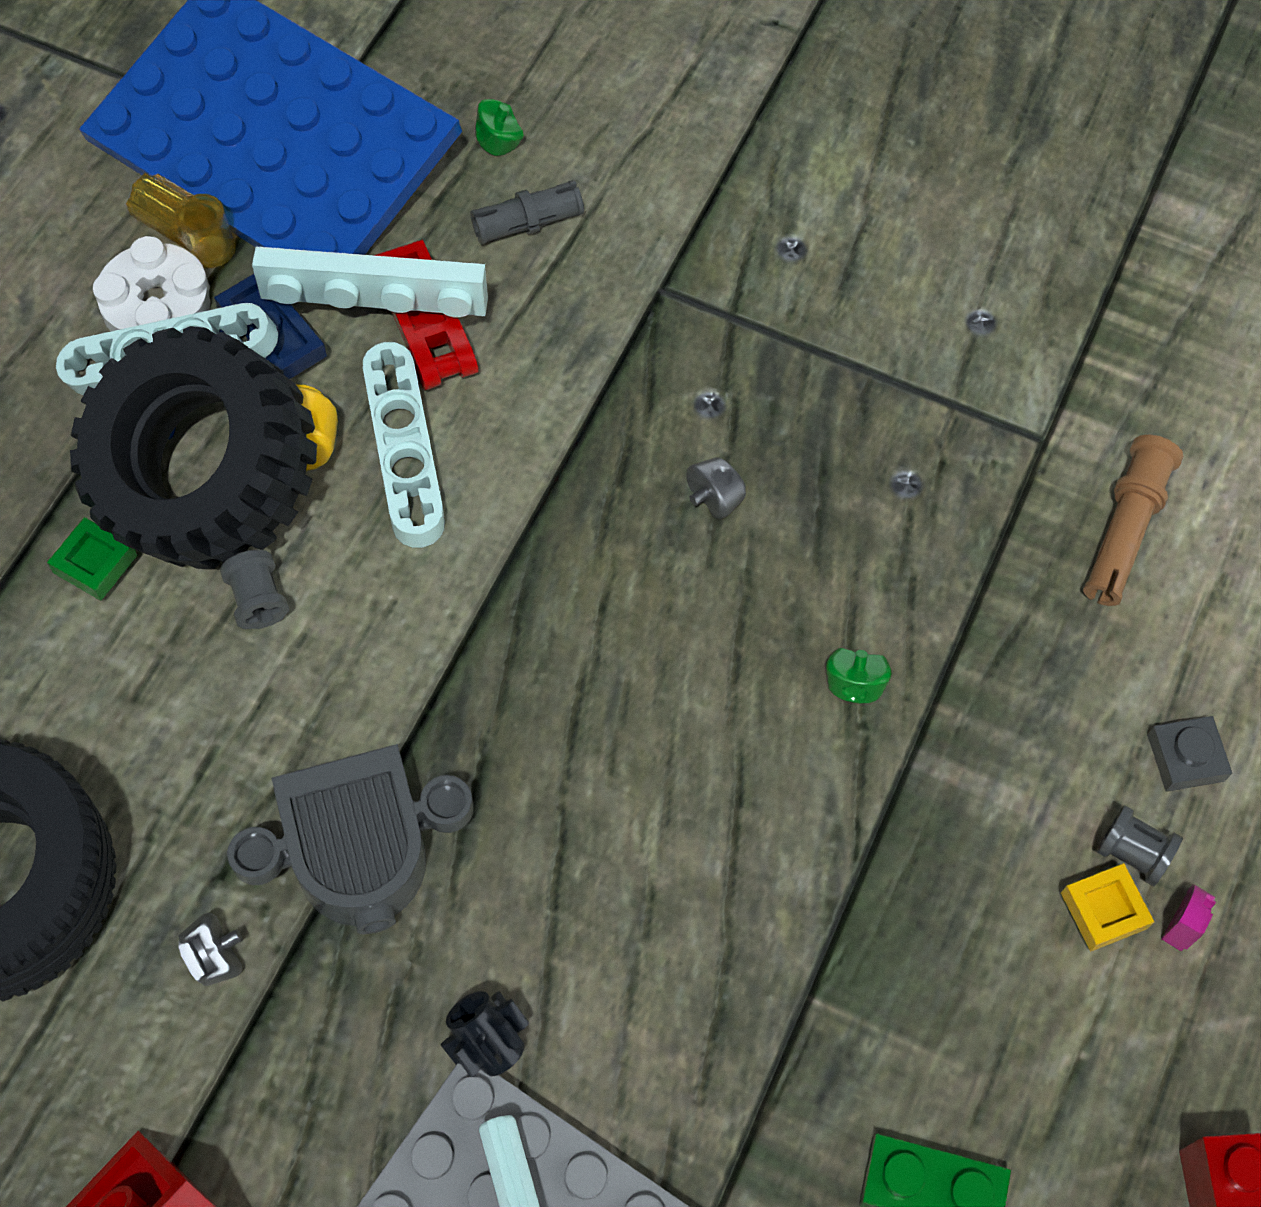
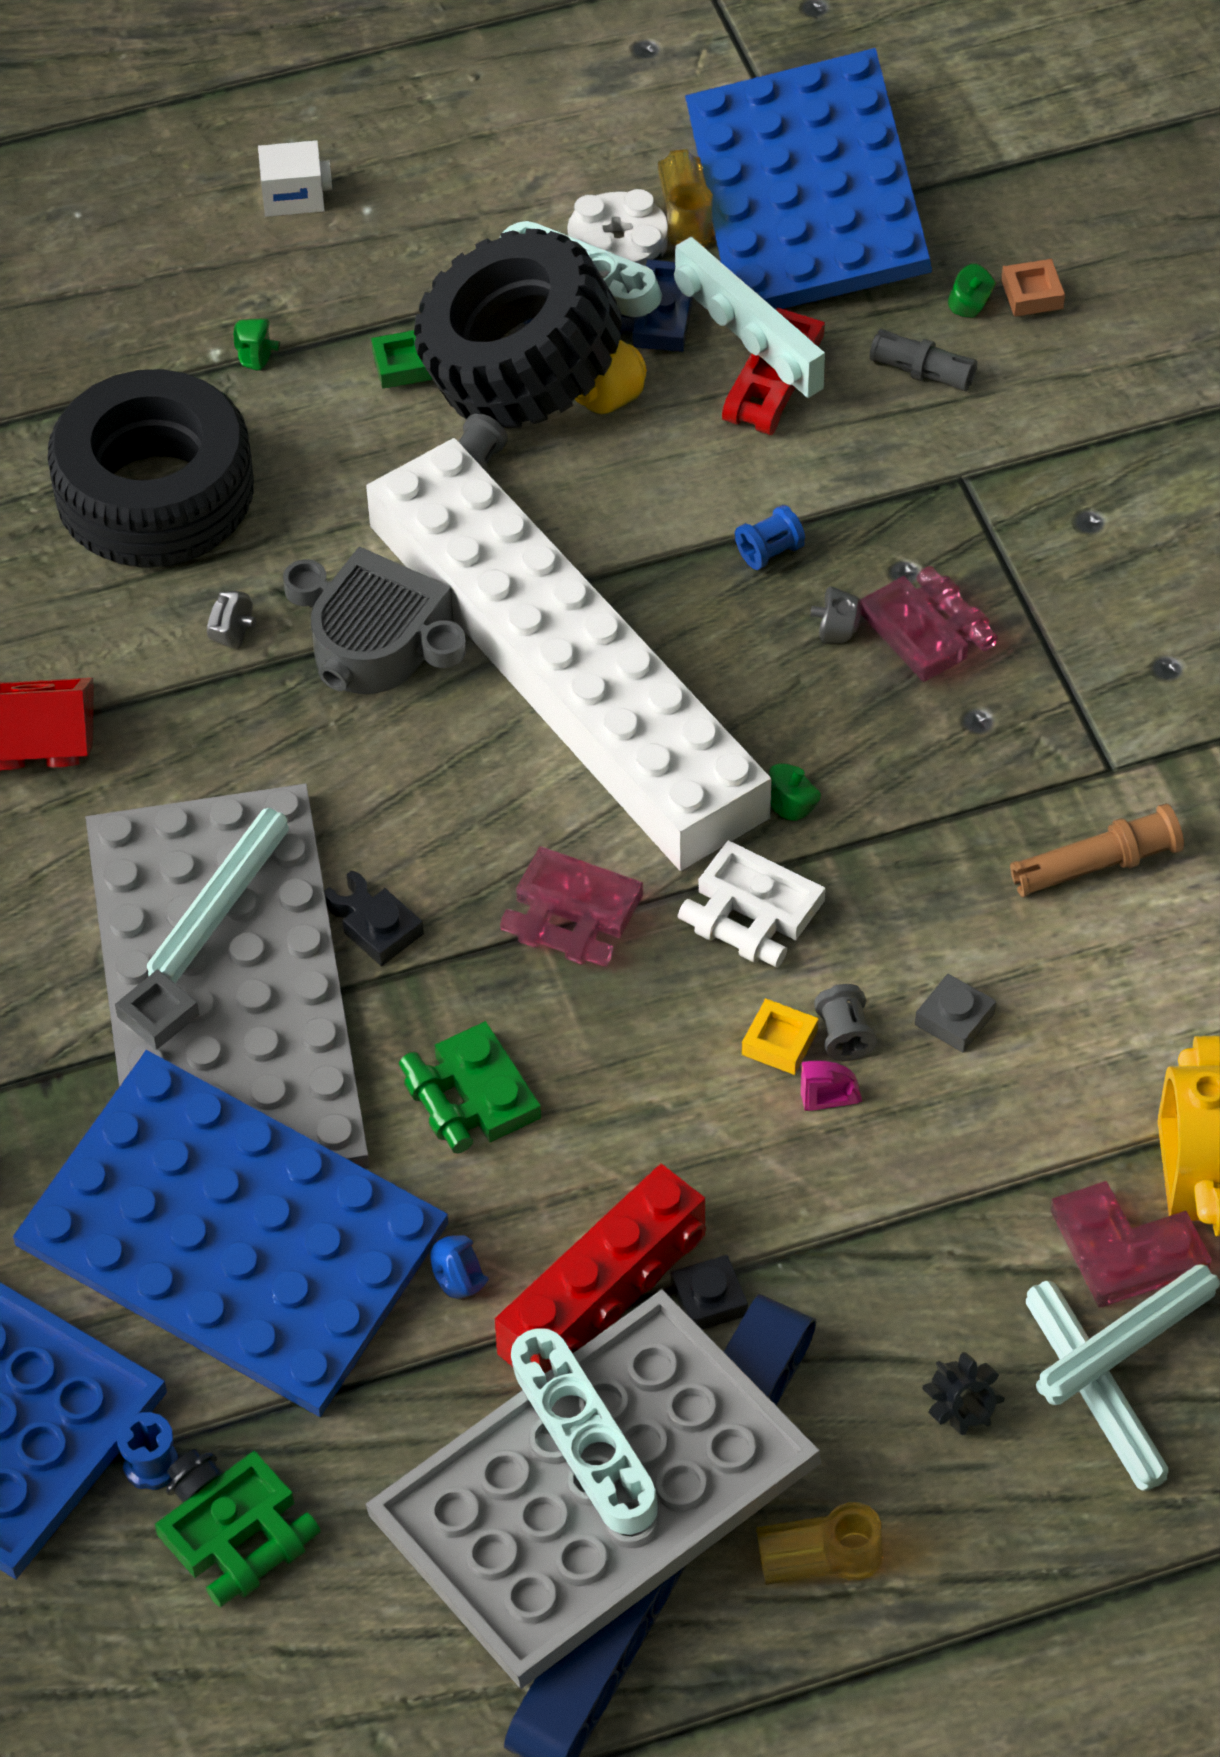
camera: 50 degrees right, 10 degrees down
light aqua beam [363,342,445,548] -> none
black gear [441,991,529,1077] -> none
none -> black plate [324,870,424,966]
none -> white brick [366,438,771,872]
none -> clear pink plate [500,846,643,967]
none -> white plate [678,840,825,968]
none -> blue bush [735,505,805,570]
none -> clear pink plate [860,566,998,682]
none -> nougat plate [1001,259,1065,317]

